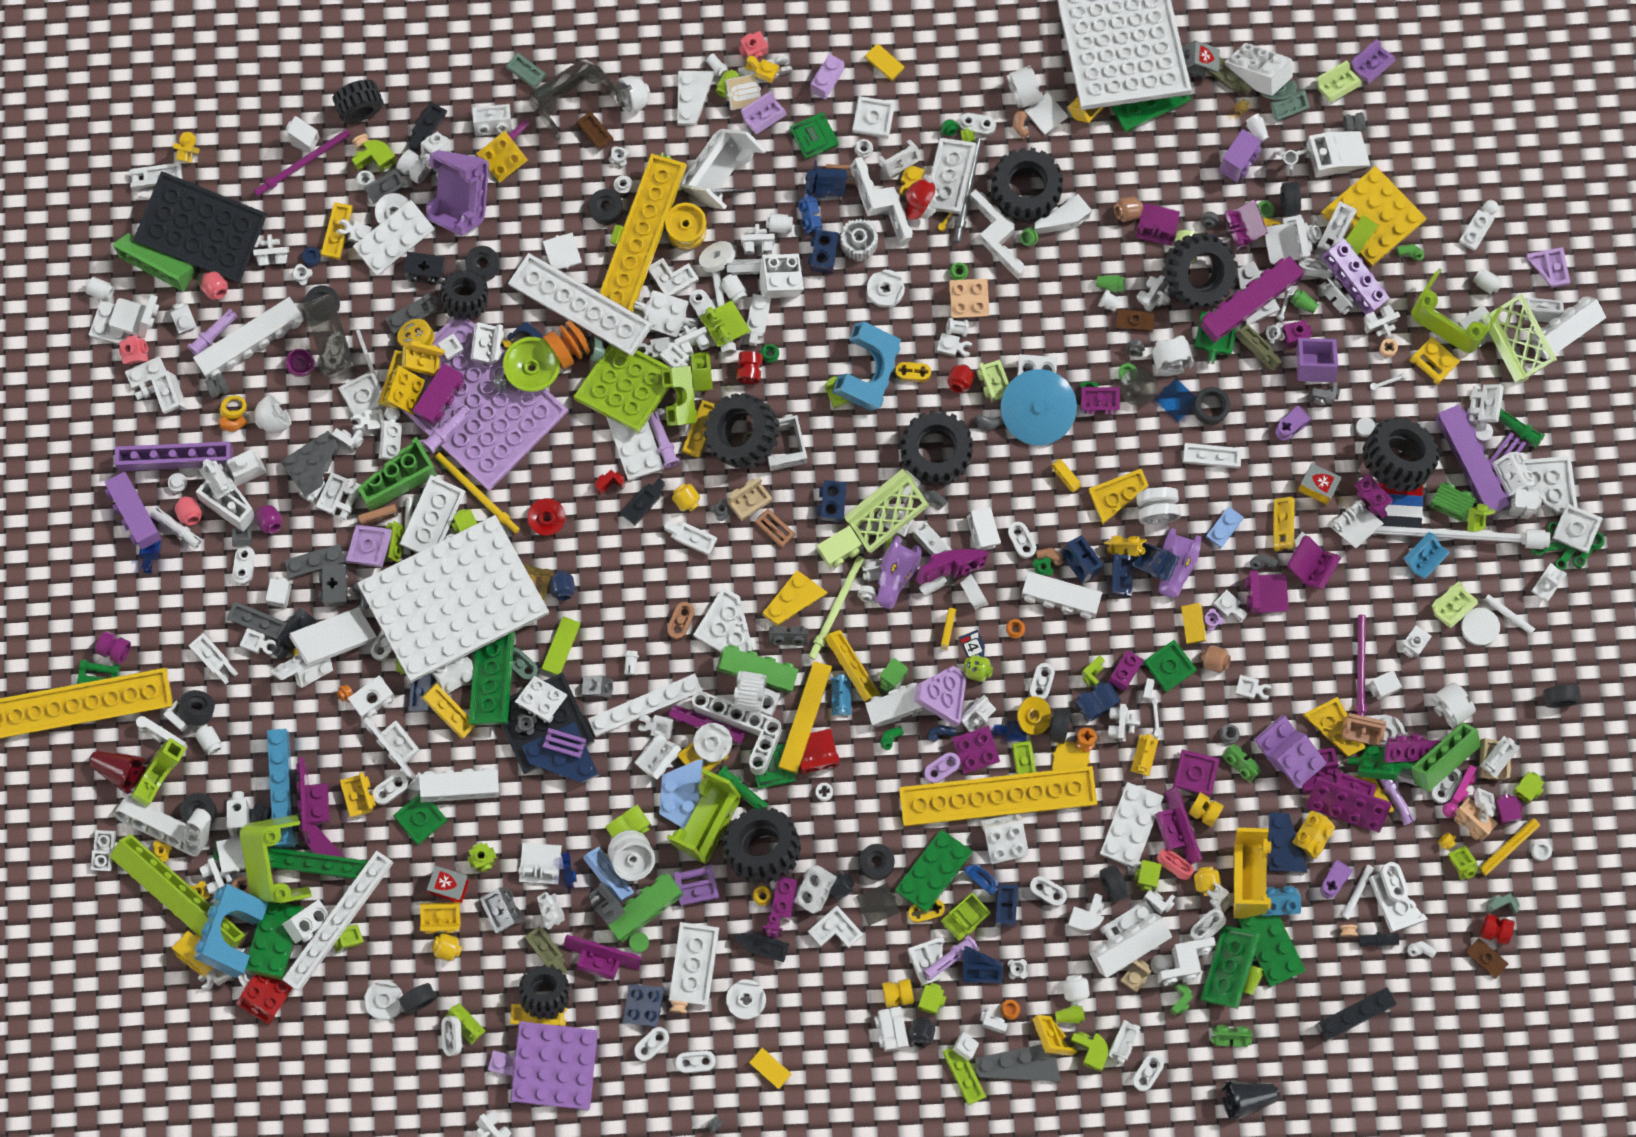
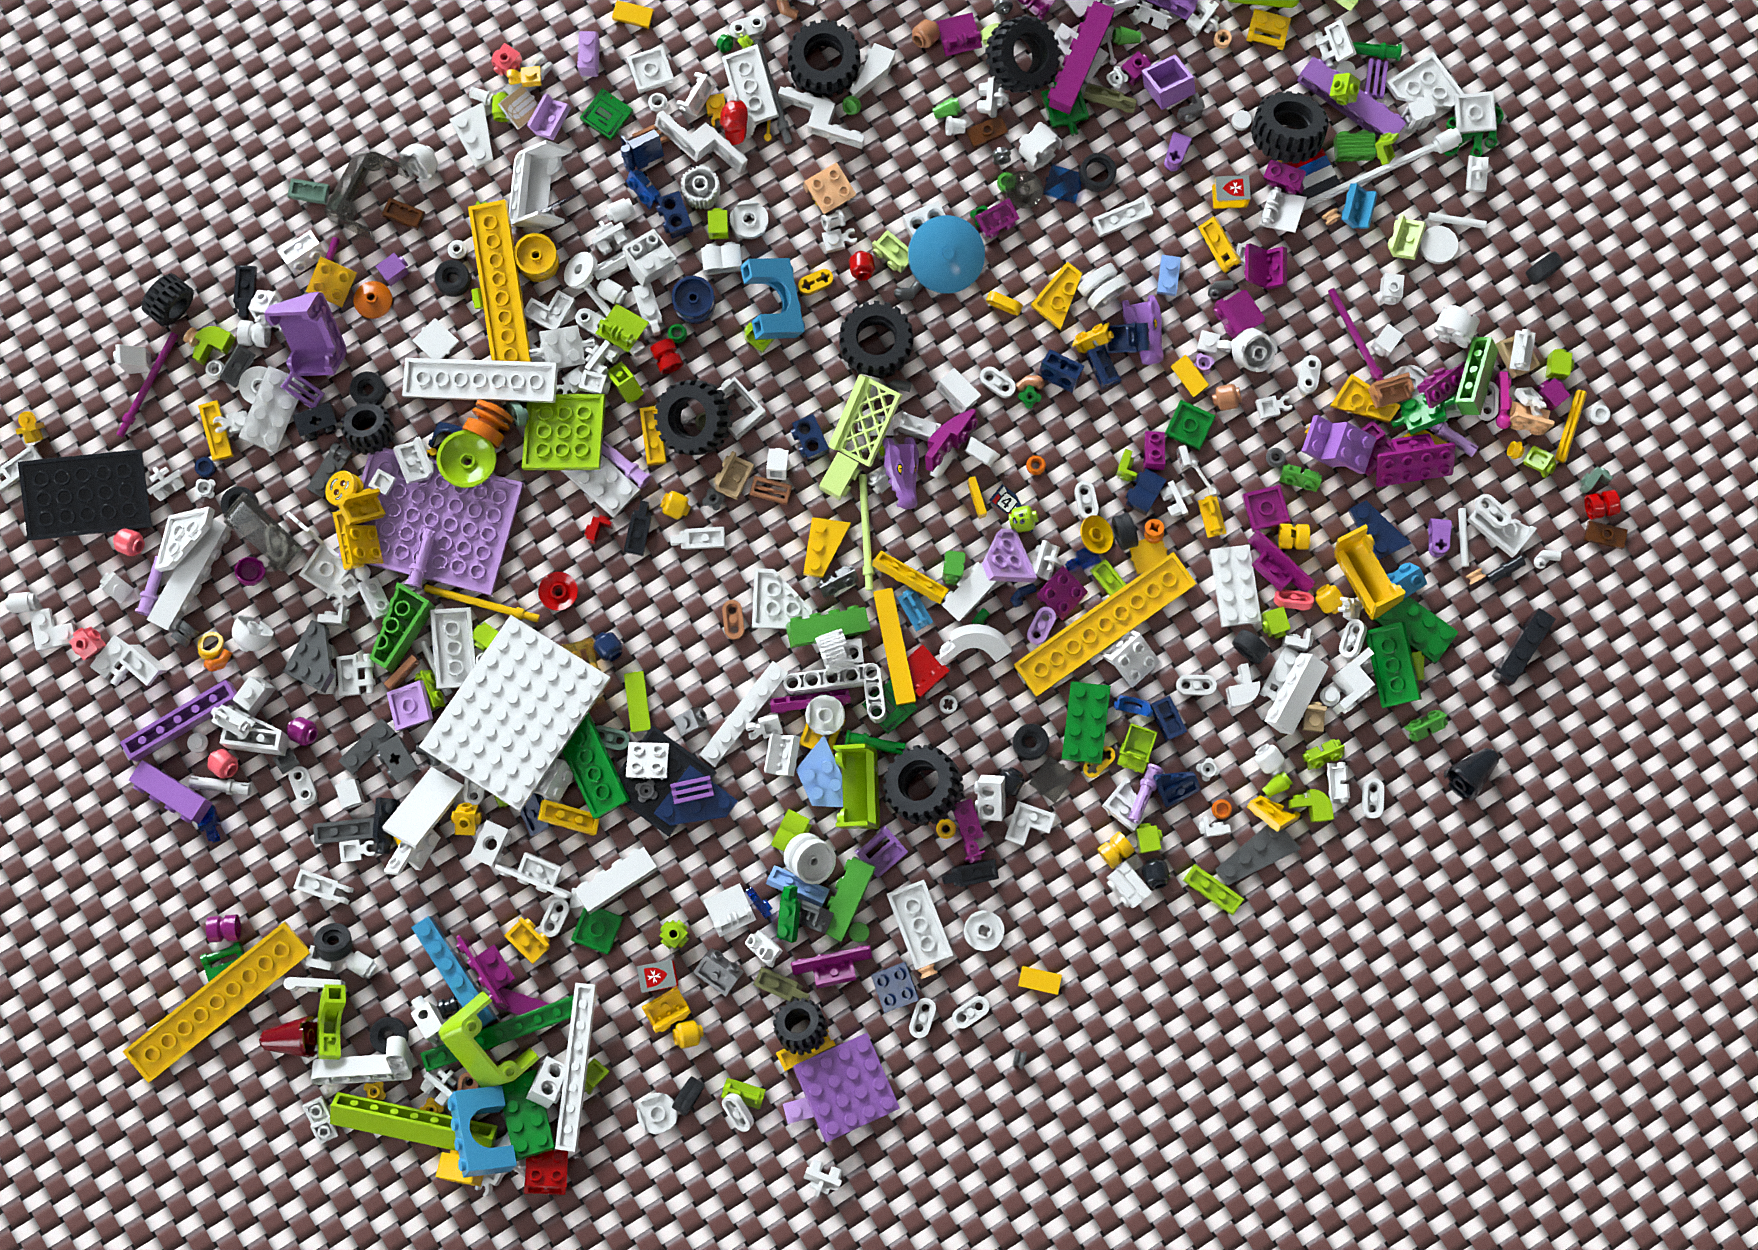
camera: 30 degrees left, 5 degrees up
white bracket [109,294,159,338] -> none
bright green slope [113,233,195,292] -> none
white piece [216,836,245,874] -> none
orange plate [337,684,353,703] -> none
magenta brick [413,363,465,426] -> none
flat silver plate [493,373,510,392] -> none
white plate [609,146,629,166] -> none
white pin [624,651,639,675] -> none
lime arch [661,366,697,425] -> none
white plate [858,586,877,602] -> none
bright green plate [950,262,968,280] -> none
white plate [952,1032,979,1061] -> none
white brick [1021,571,1102,619] -> none
bright green bracket [1170,983,1193,1016] -> none
yellow bracket [1292,811,1335,859] -> none
white hinge [1370,373,1407,391] -> none
white bracket [1492,452,1535,497] -> none
none -> white plate [155,507,215,572]
none -> medium lavender tile [280,371,325,408]
none -> orange dish [353,281,393,319]
none -> medium lavender brick [376,253,409,287]
none -> yellow brick [451,803,482,836]
none -> dark blue wheel [671,276,716,325]
none -> white brick [701,242,742,275]
none -> lime brick [708,208,729,239]
none -> white brick [766,448,789,480]
none -> green hinge [777,885,801,943]
none -> white arch [940,624,1012,664]
none -> white brick [1231,328,1278,372]
none -> white plate [1297,355,1321,395]
none -> lime hinge [1302,739,1345,771]
none -> light nougat bush [1322,208,1342,226]
none -> lime brick [1330,73,1361,105]

